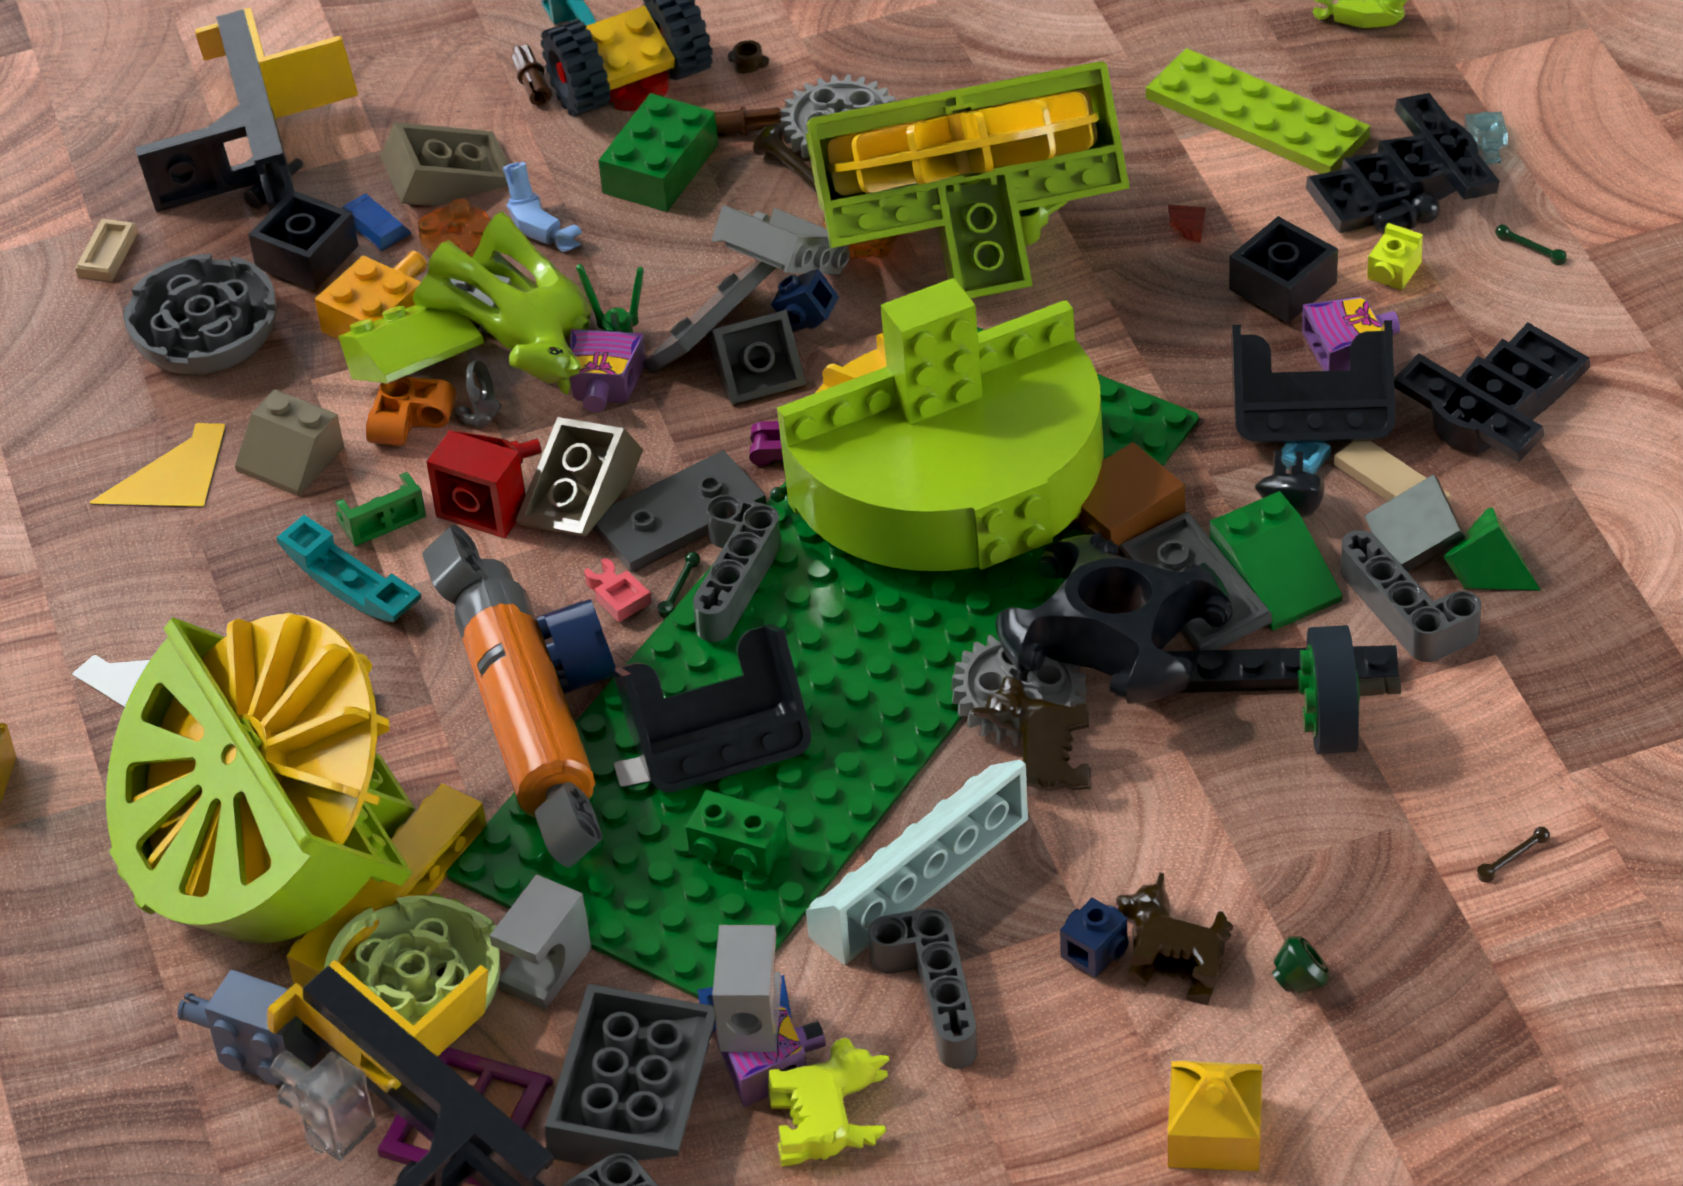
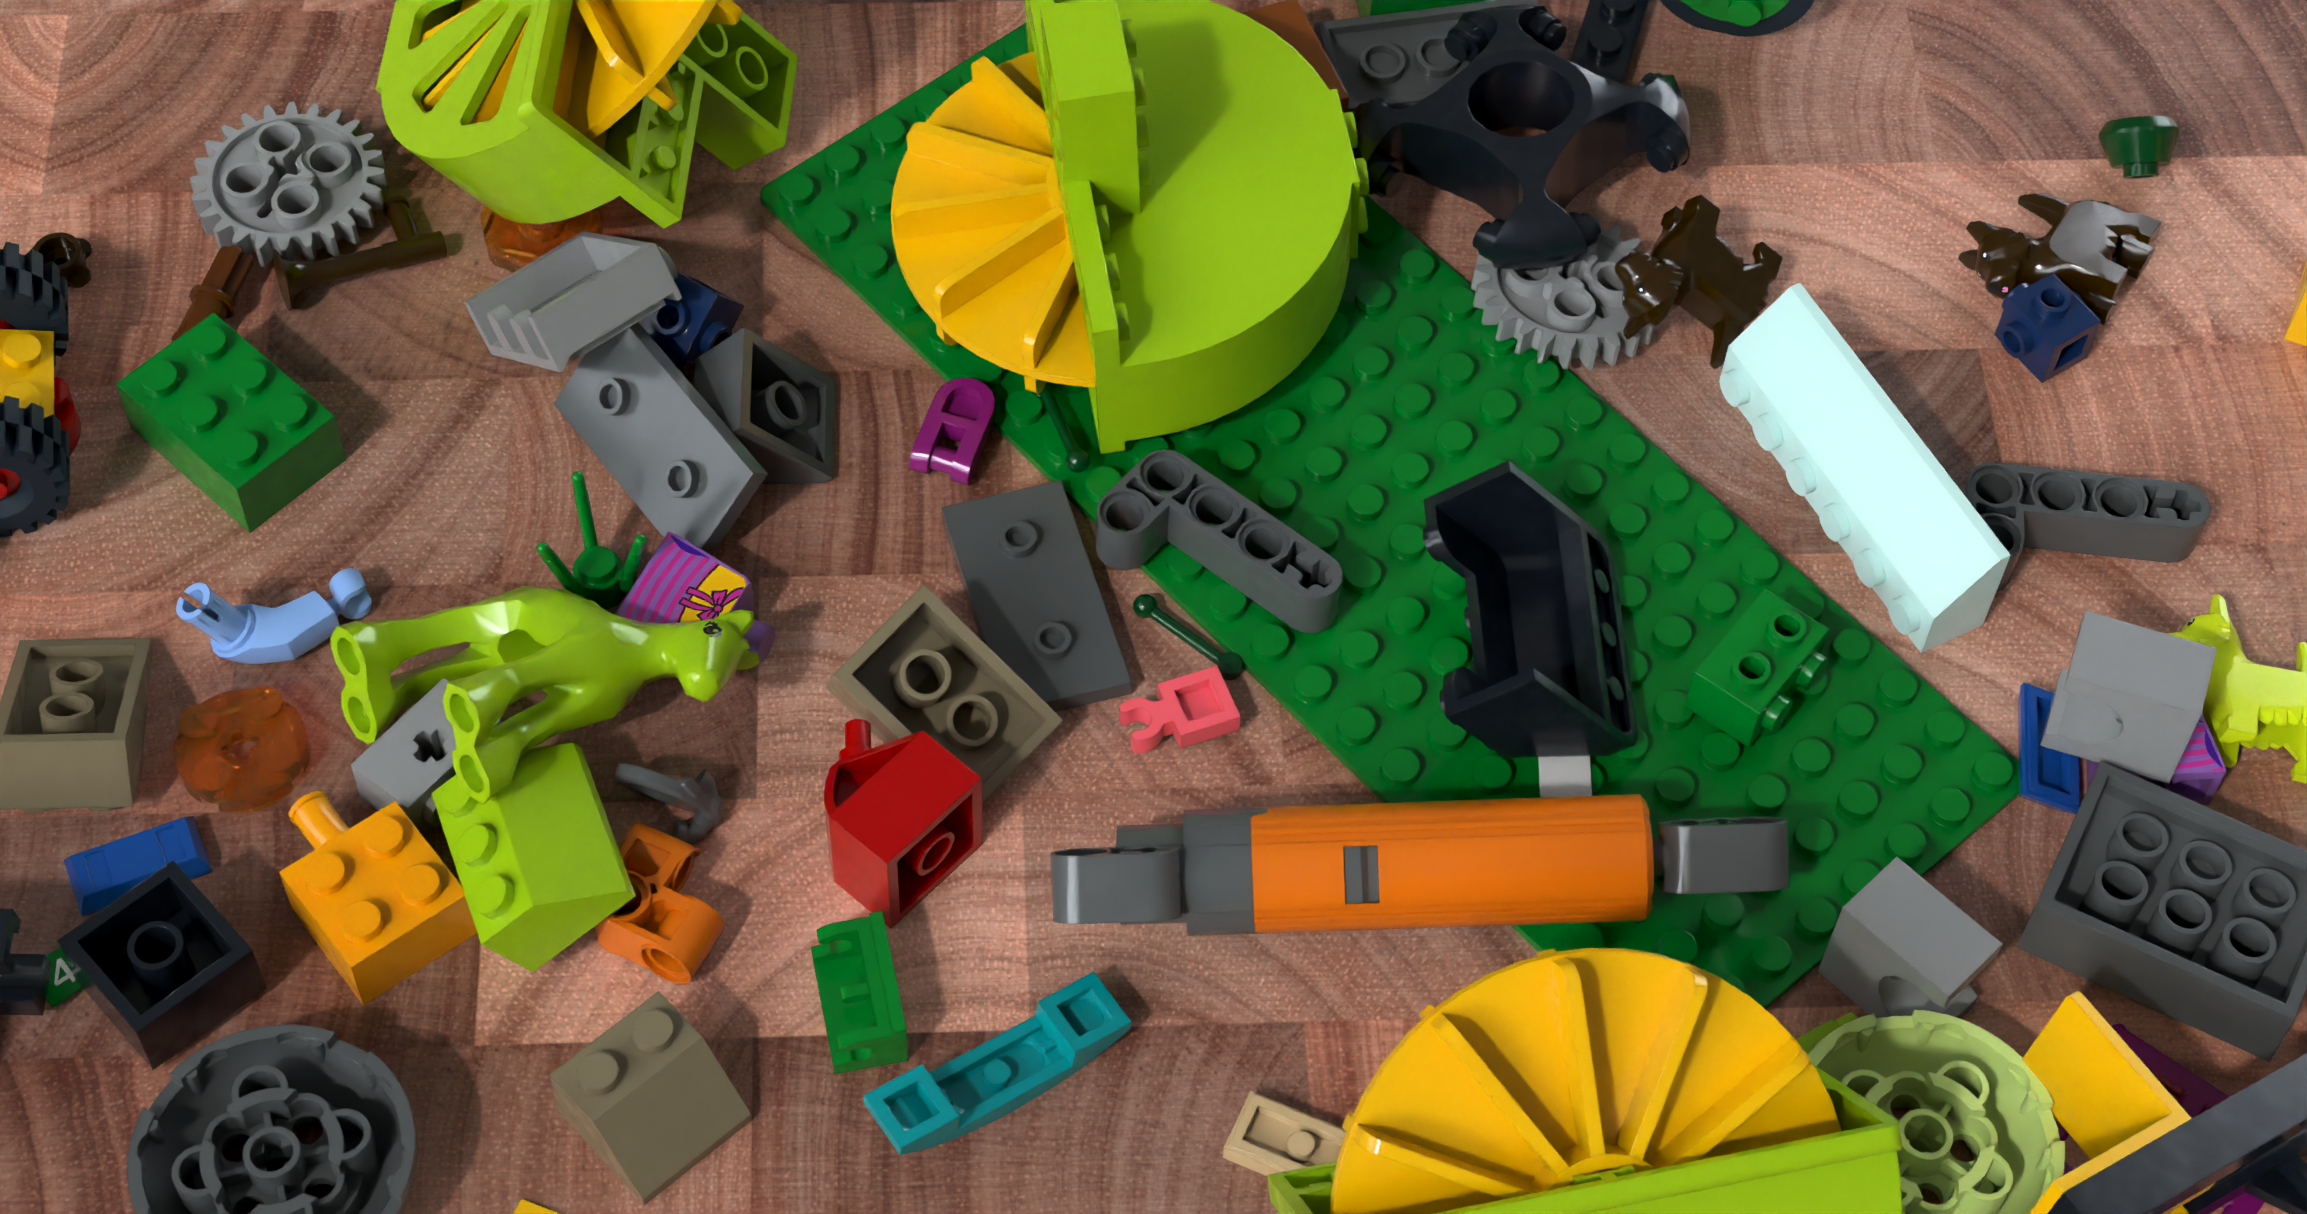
camera: 80 degrees left, 10 degrees up
dark blue brick [536,599,616,694] -> none

